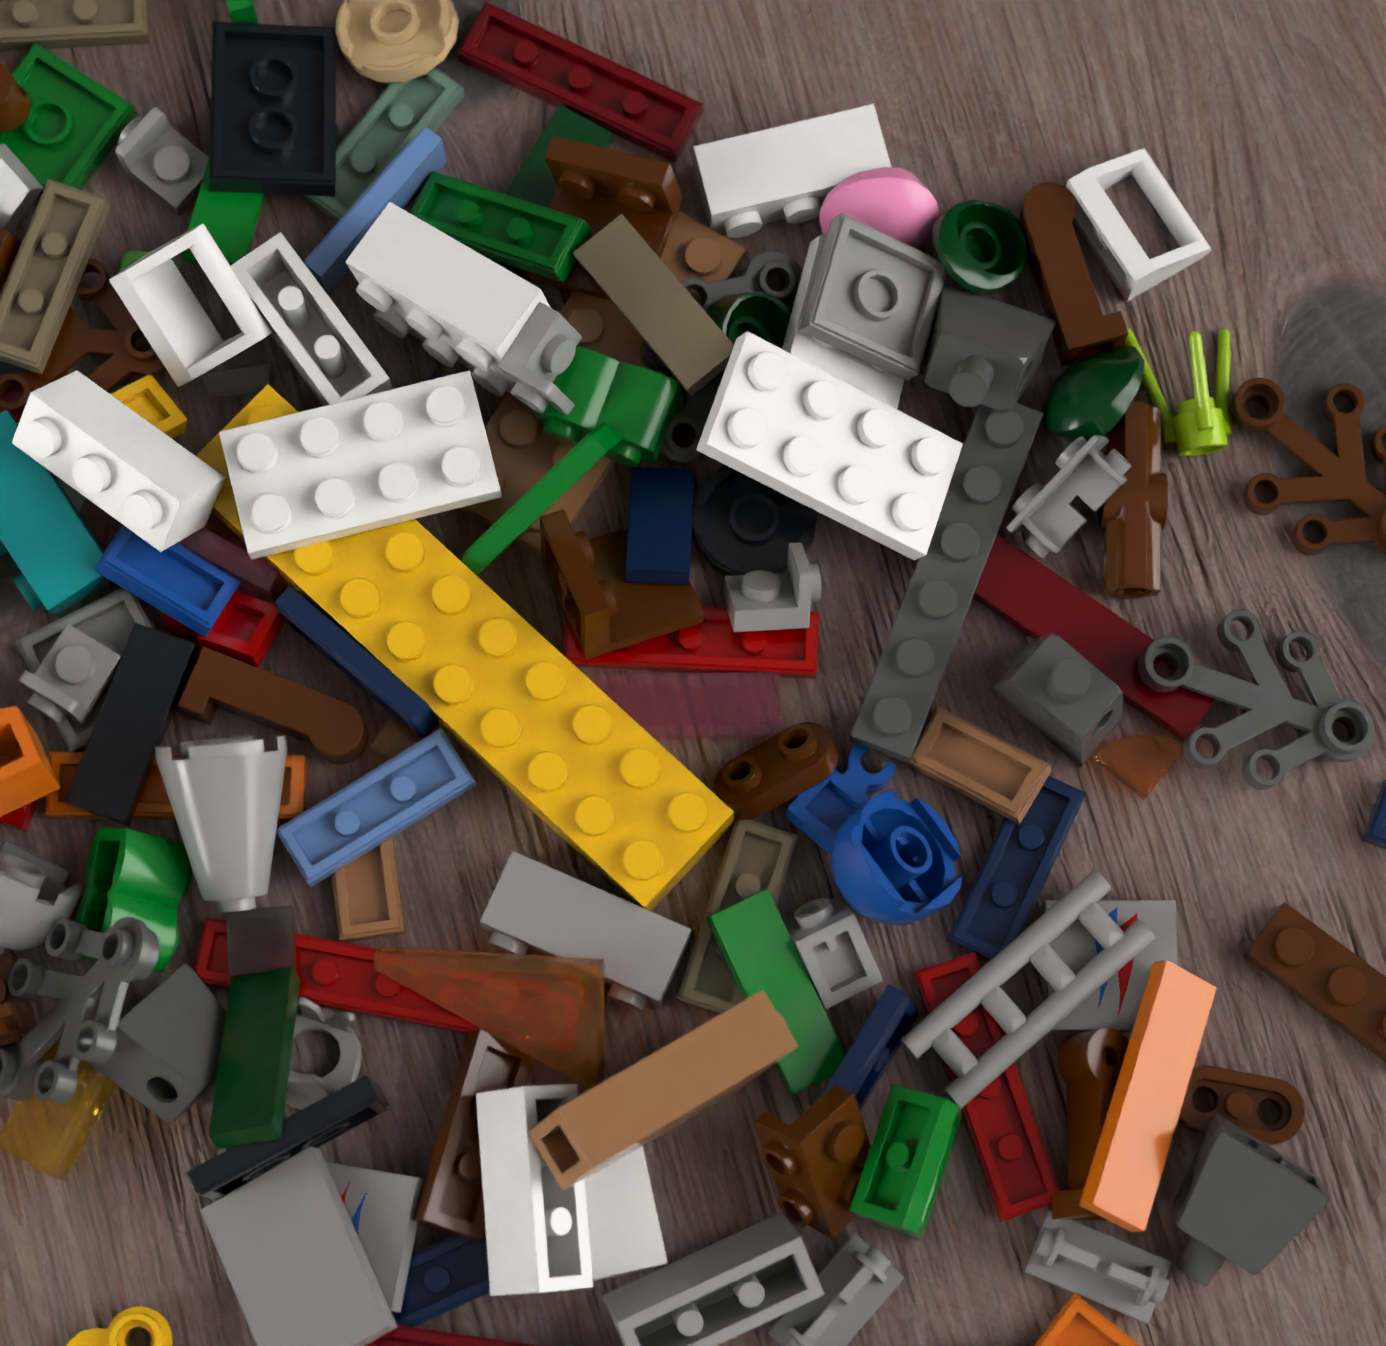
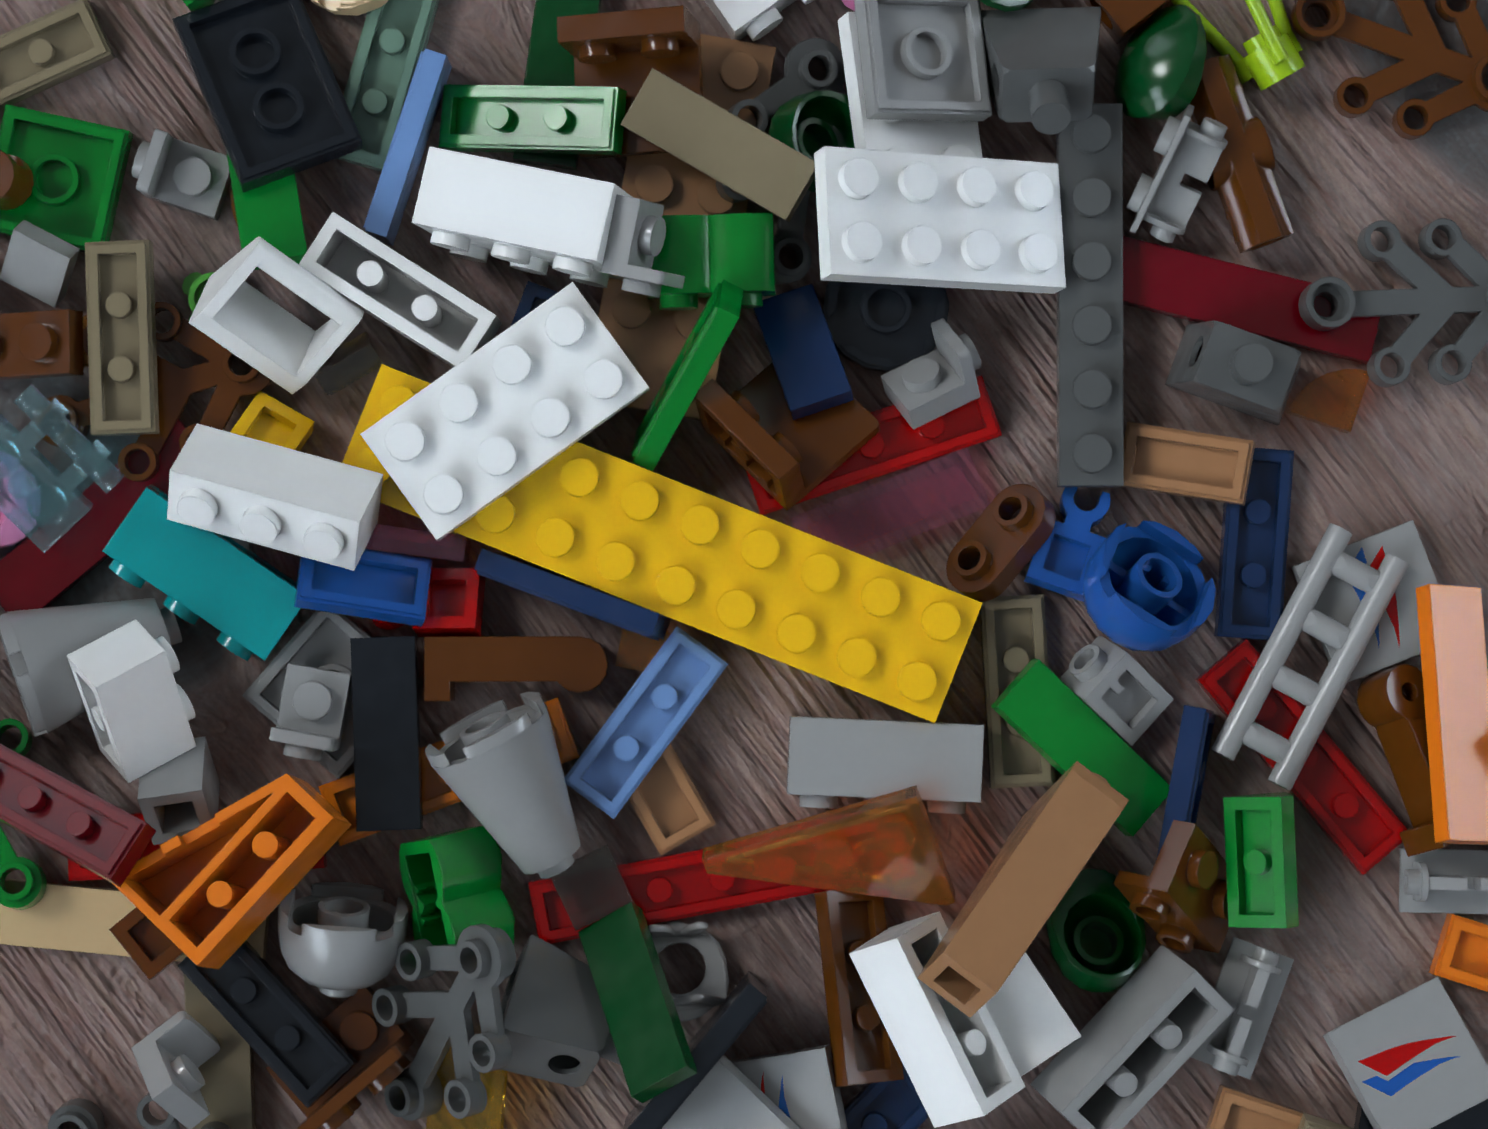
camera: 25 degrees left, 10 degrees up
none -> dark green hat [1046,869,1146,992]

